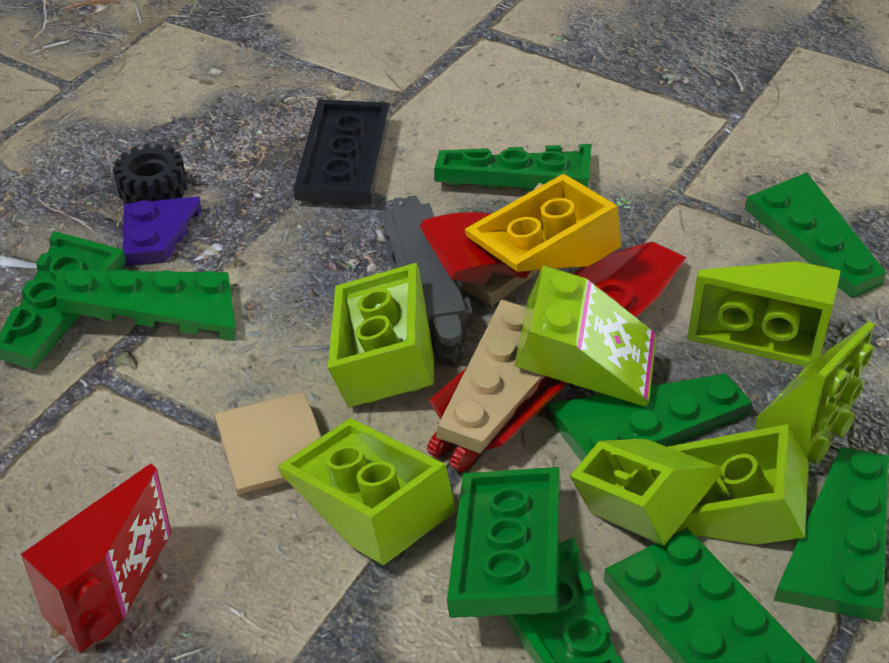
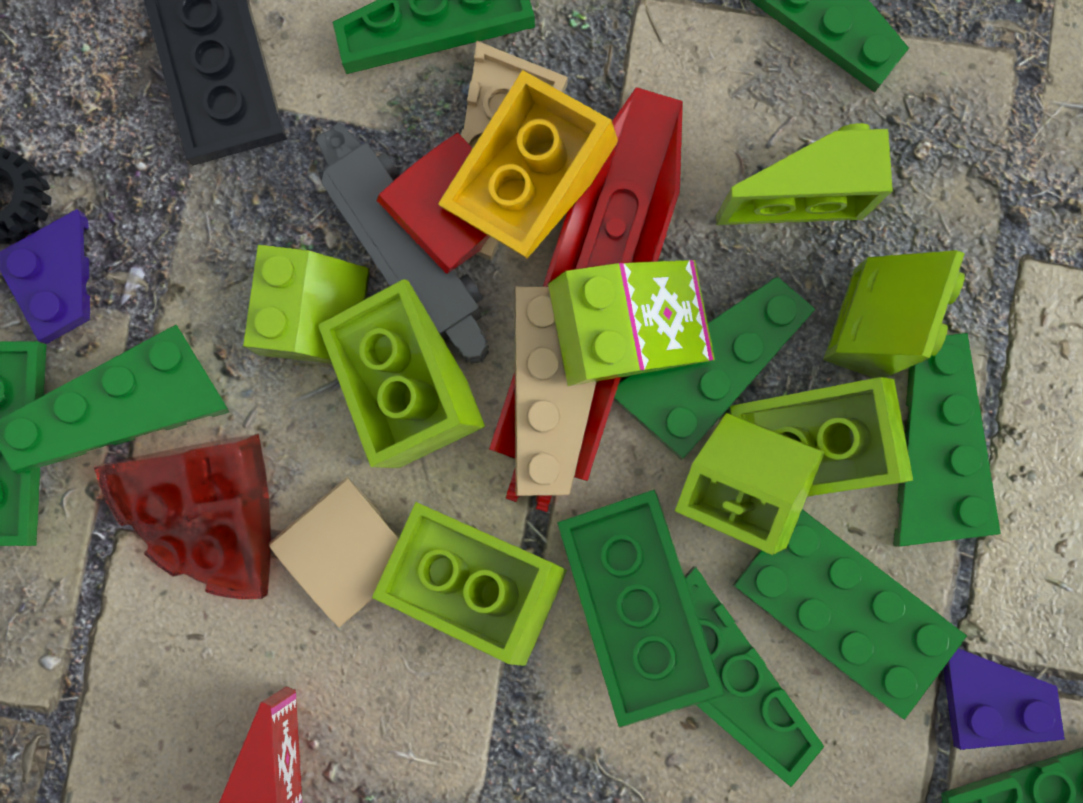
camera: 20 degrees left, 40 degrees up
none -> clear red brick [94,433,271,600]
none -> lime slope [243,245,370,364]

